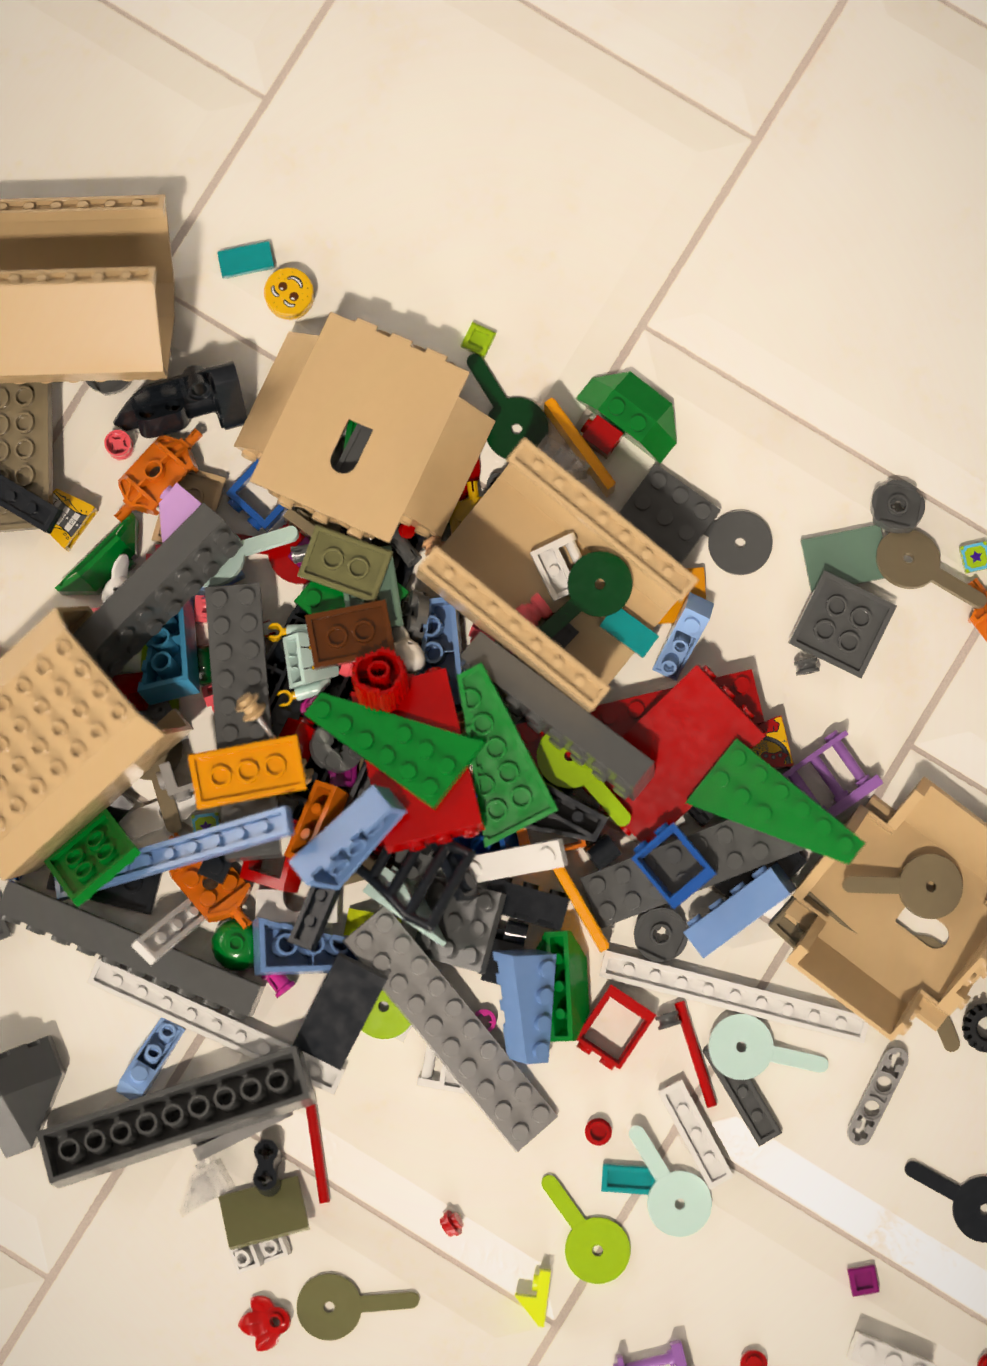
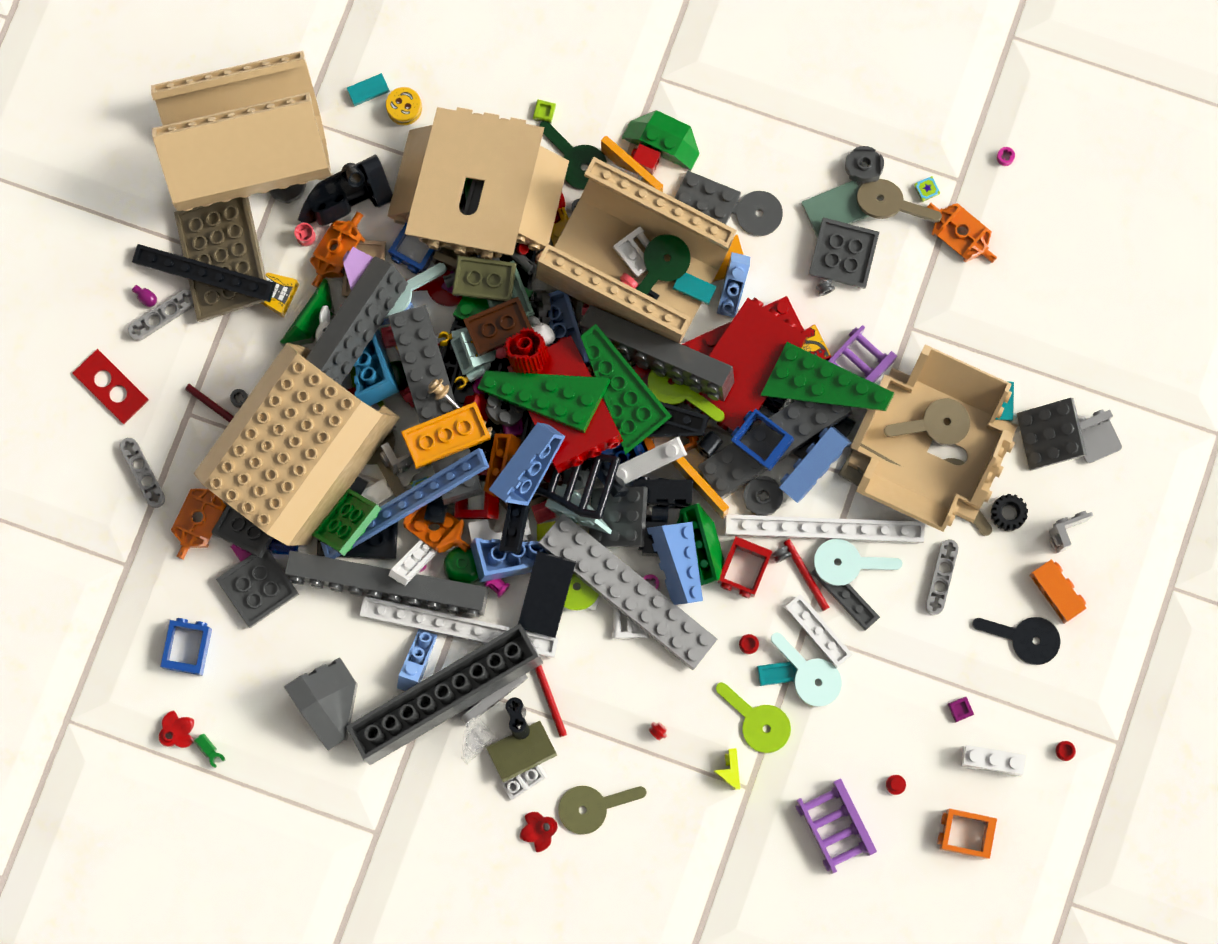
camera: 15 degrees left, 5 degrees down
none -> coral tile [531,500,556,524]

